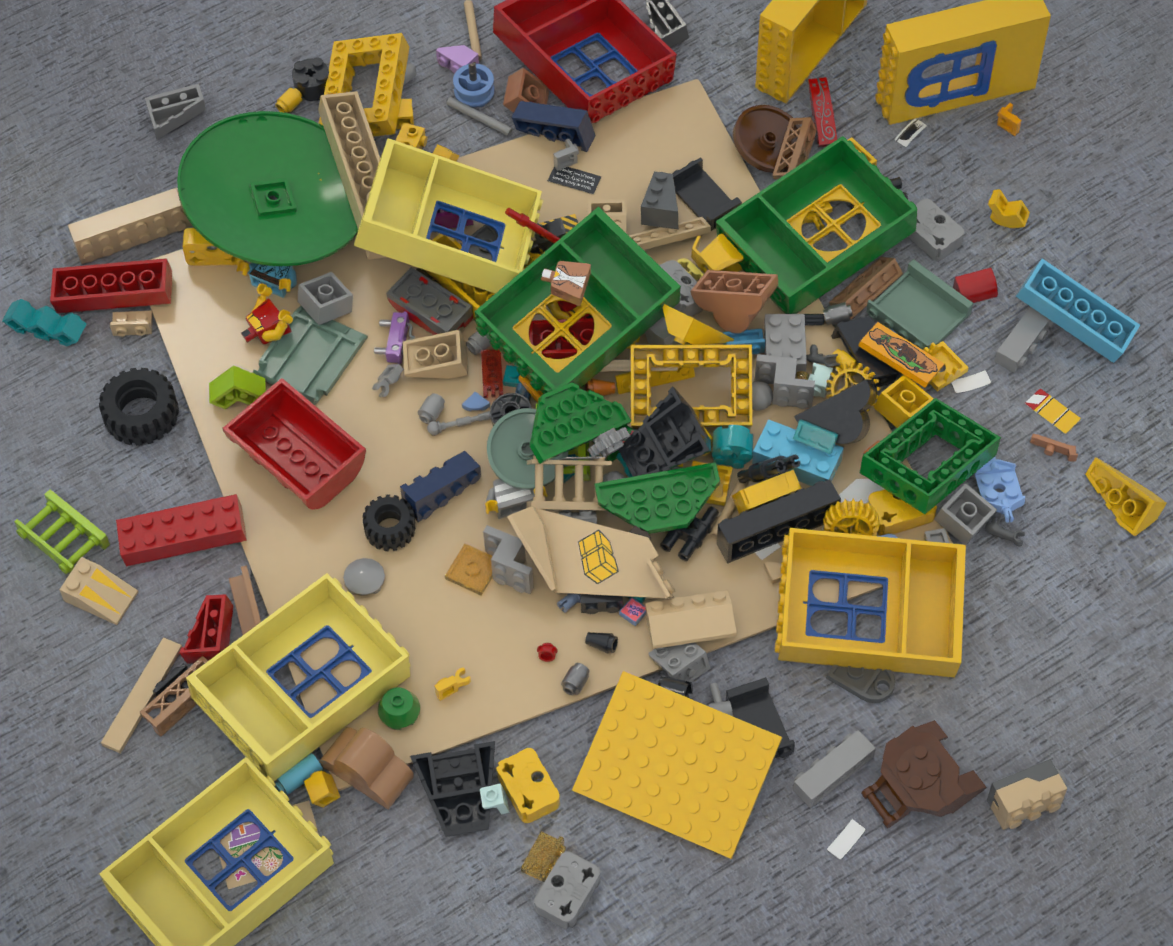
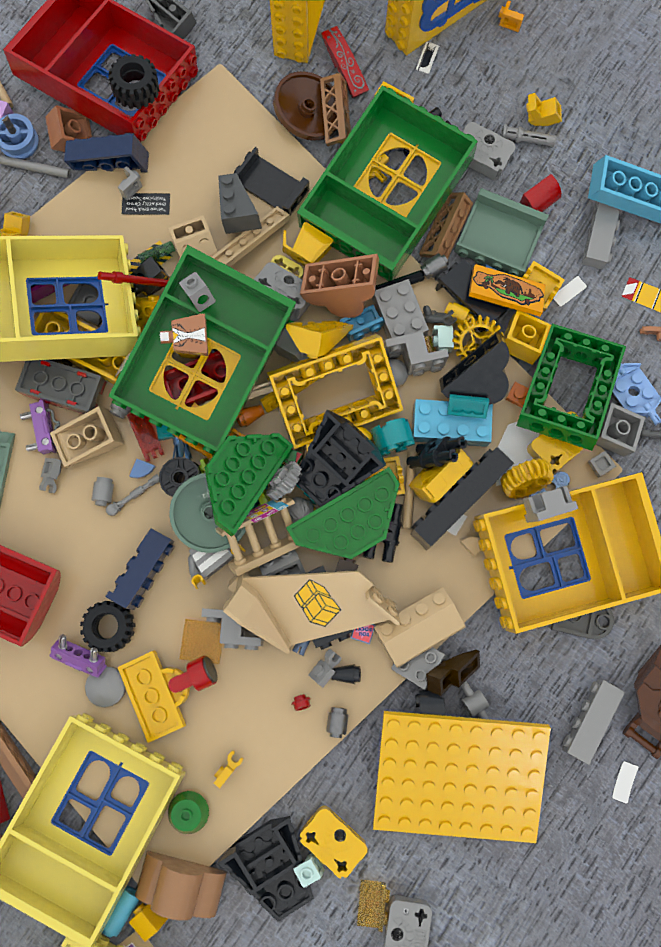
camera: 25 degrees left, 20 degrees up
black panel [726,677,795,759] -> none
none -> medium lavender piece [49,634,107,677]
none -> black tyre [108,54,159,109]
none -> yellow plate [117,650,218,743]
none -> clear green axle [138,241,175,264]
none -> light grey bracket [179,272,215,312]
none -> light grey plate [309,649,342,688]
none -> dark brown slope [426,650,480,696]
none -> light grey pin [500,124,556,147]
none -> light grey panel [523,486,578,523]

